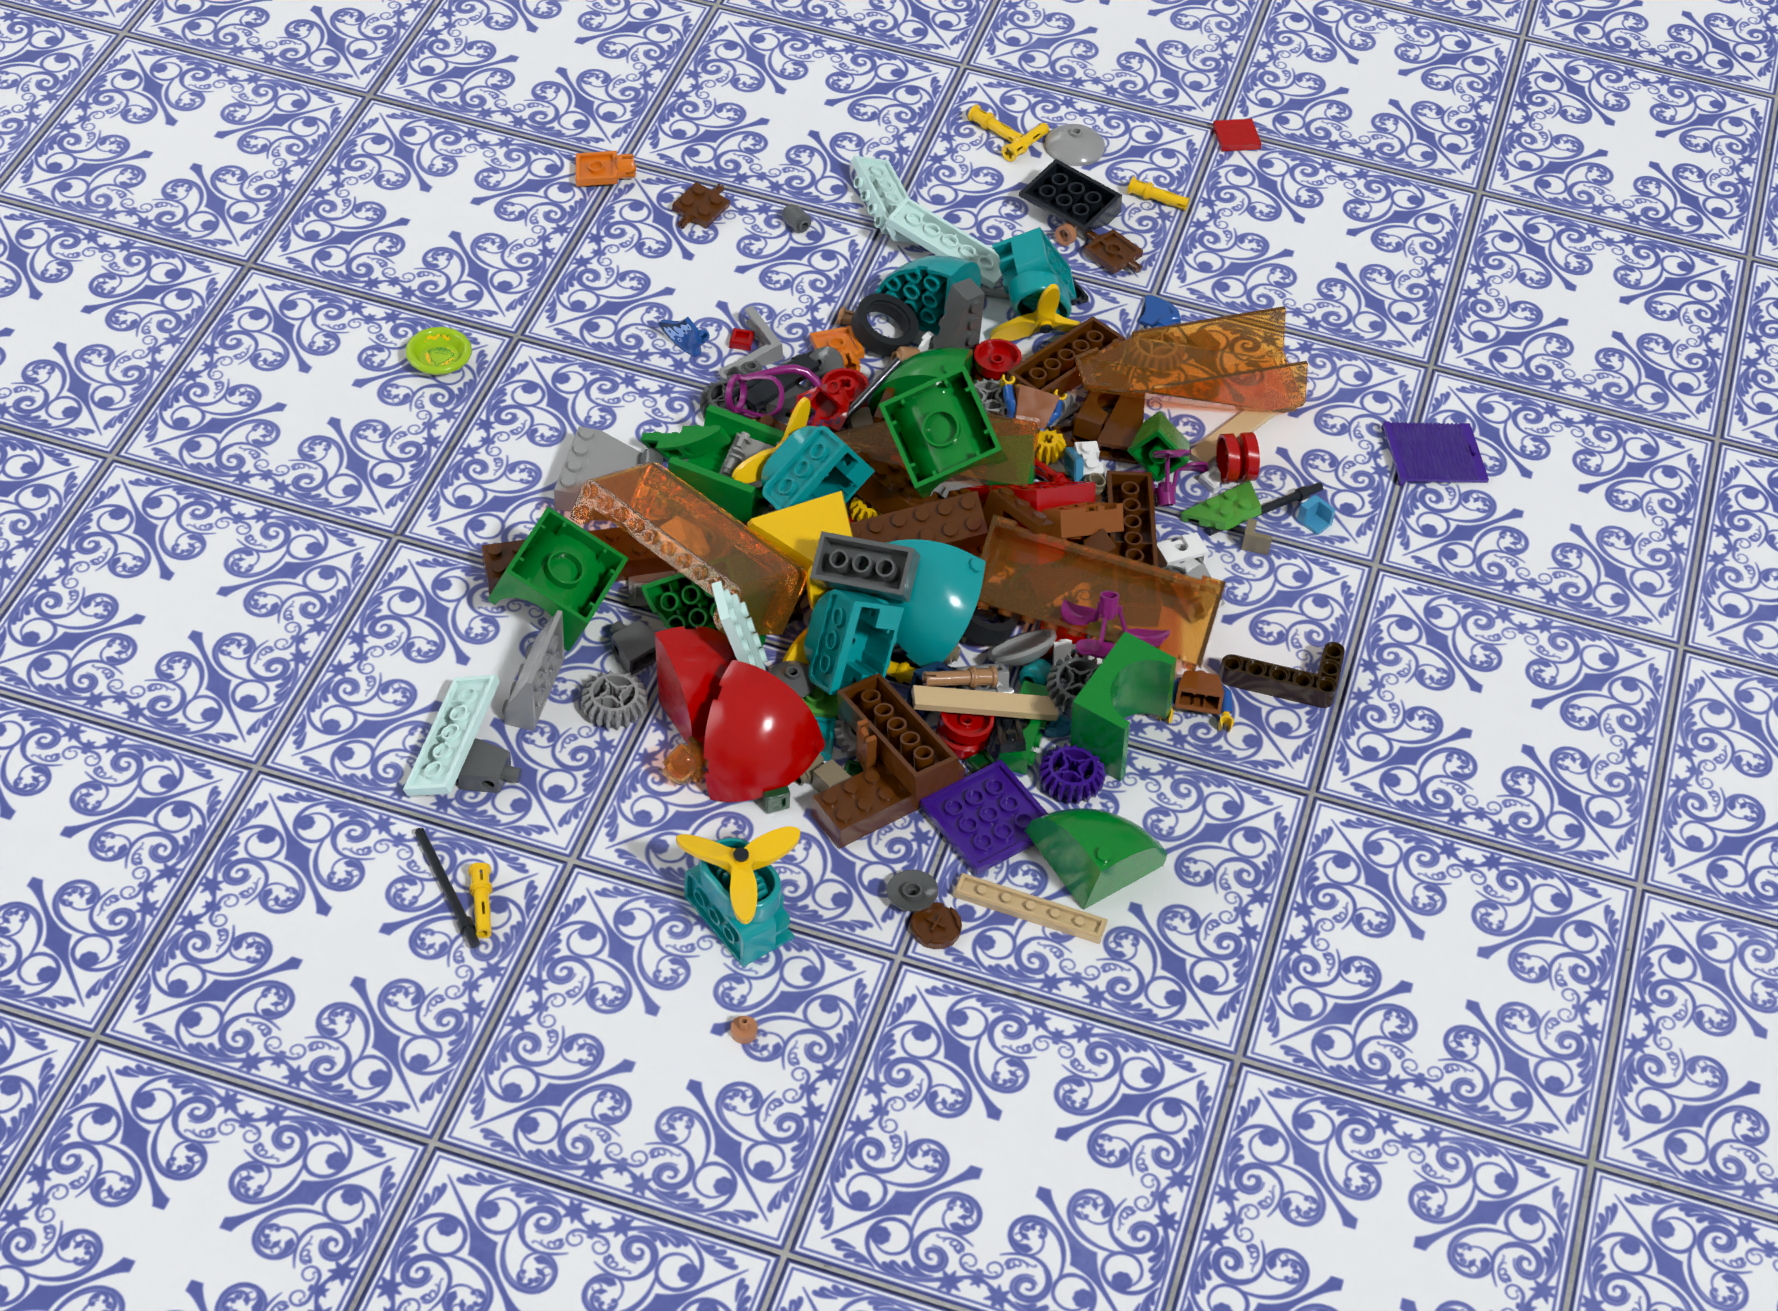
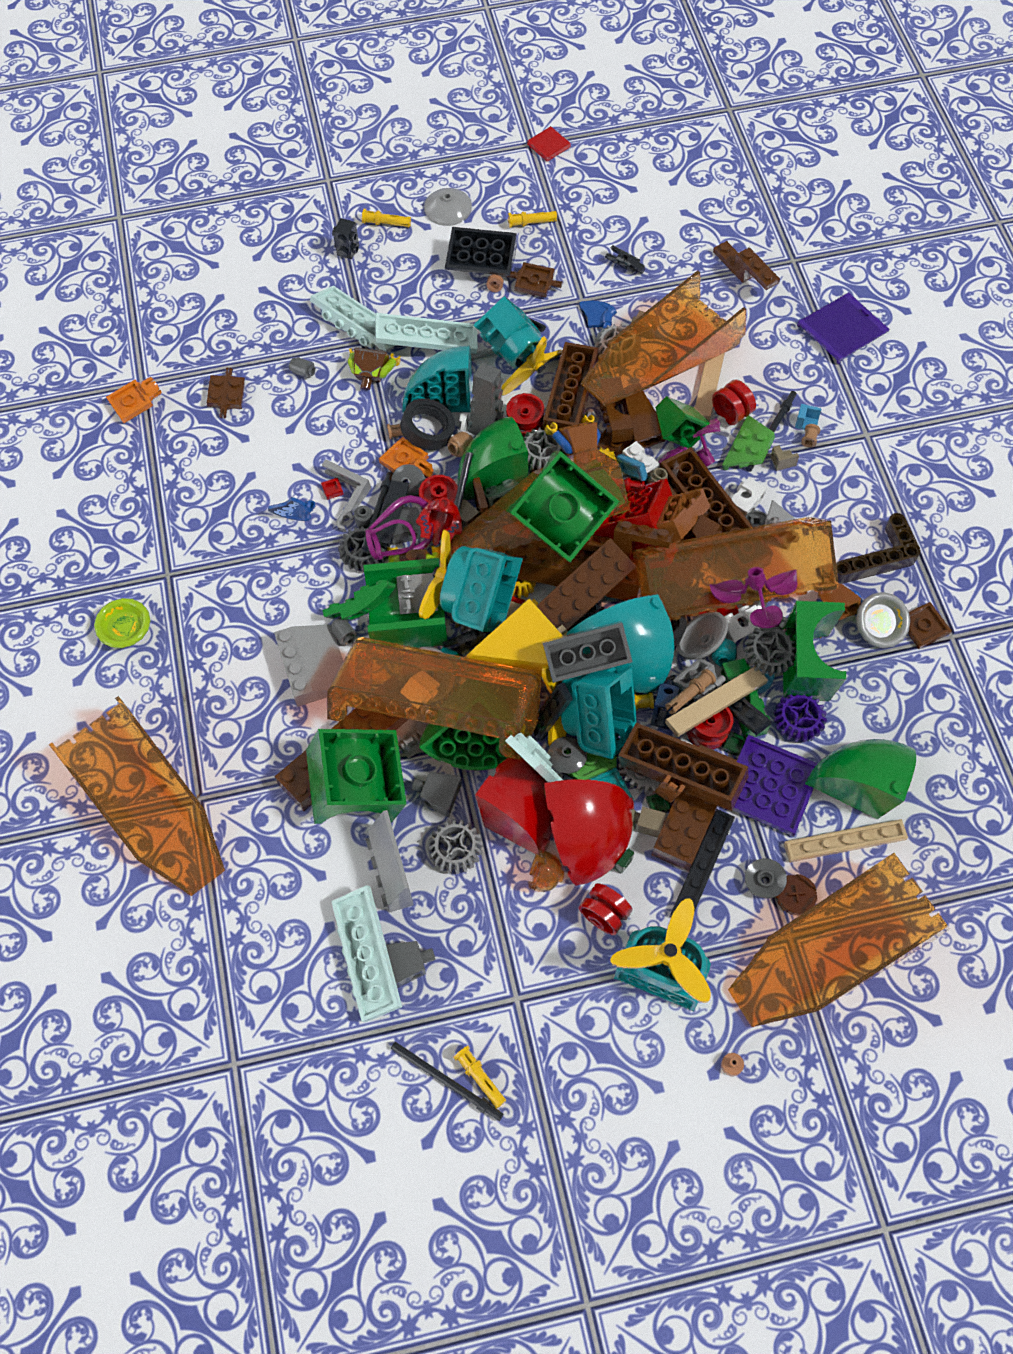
camera: 25 degrees left, 15 degrees up
yellow pin [1001,123,1049,162] -> none
none -> clear orange windscreen [49,696,225,896]
none -> black brick [332,218,359,260]
none -> reddish brown torso [347,347,401,390]
none -> black tile [528,683,573,742]
none -> red wheel [579,883,633,935]
none -> black hinge [605,245,645,274]
none -> black tile [670,809,735,917]
none -> reddish brown bracket [713,241,780,290]
none -> clear orange windscreen [728,853,950,1027]
none -> medium nougat bush [801,424,821,448]
none -> light grey piece [856,592,910,648]
none -> reddish brown tile [907,602,952,649]

